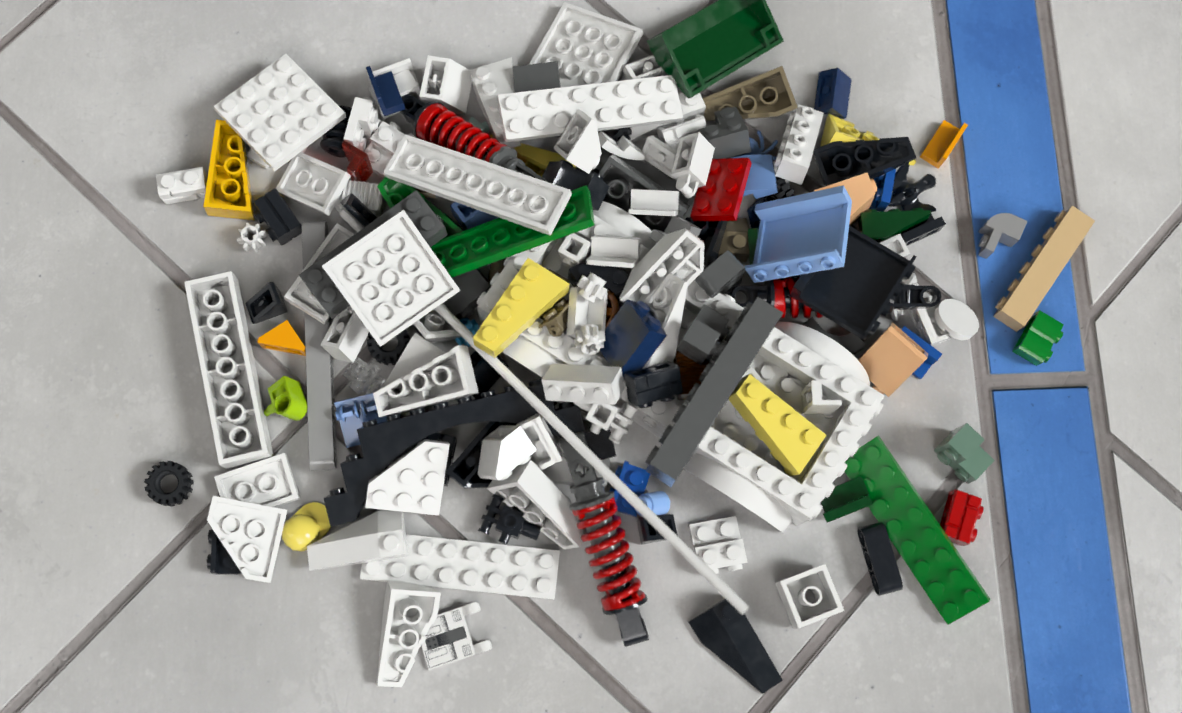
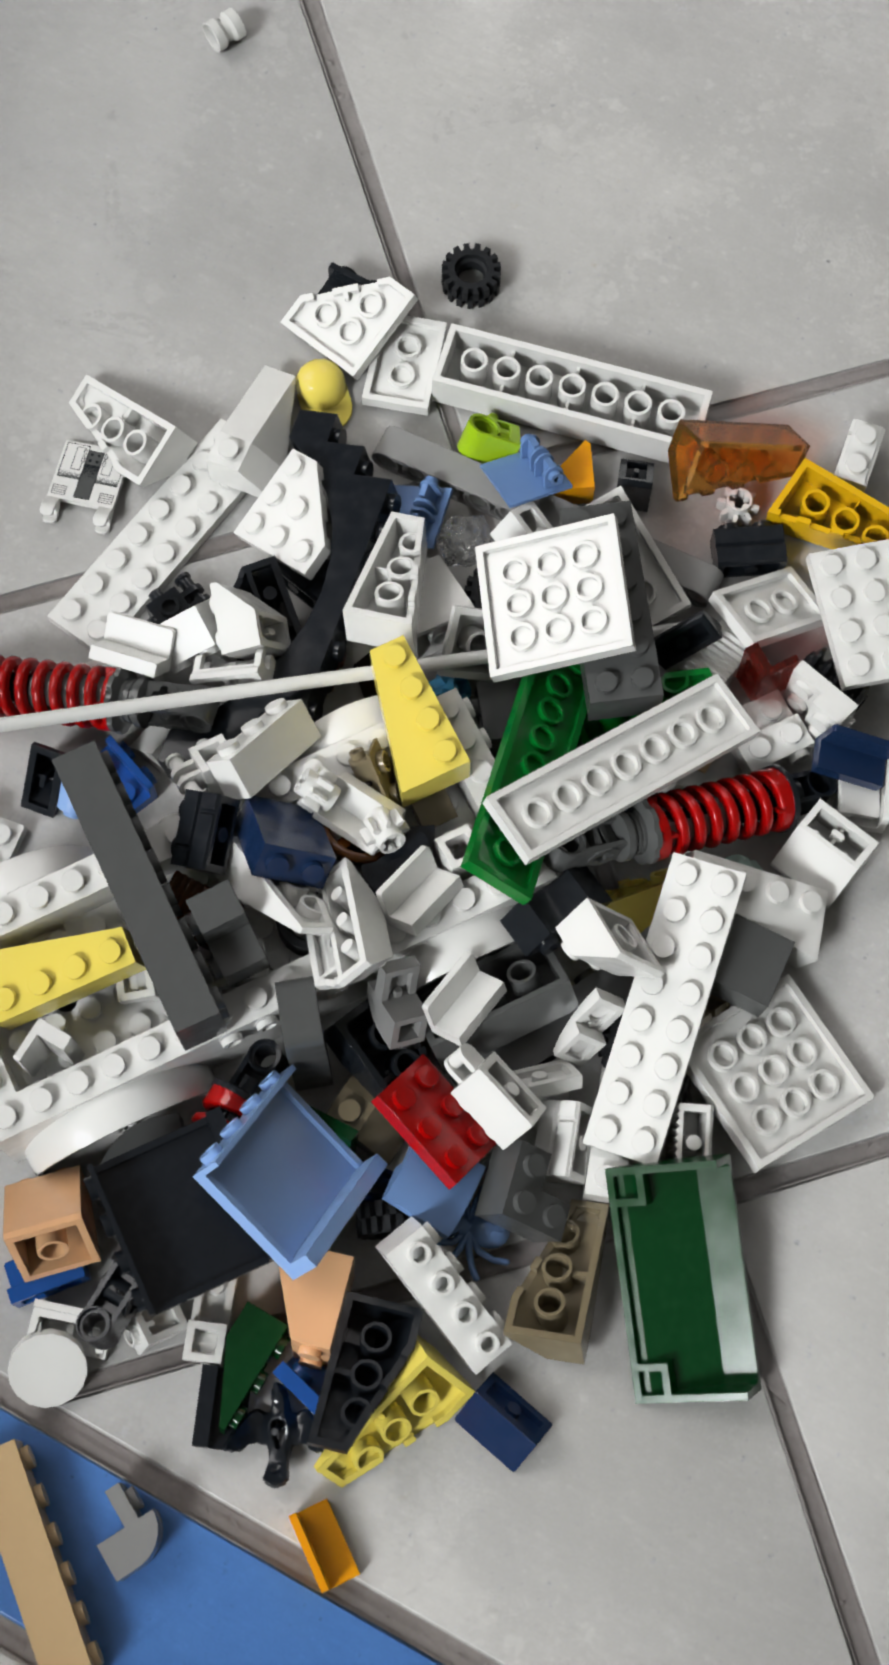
camera: 130 degrees right, 5 degrees down
none -> white panel [89,611,176,678]
none -> medium blue hinge [480,433,573,508]
none -> clear orange wedge [668,419,810,502]

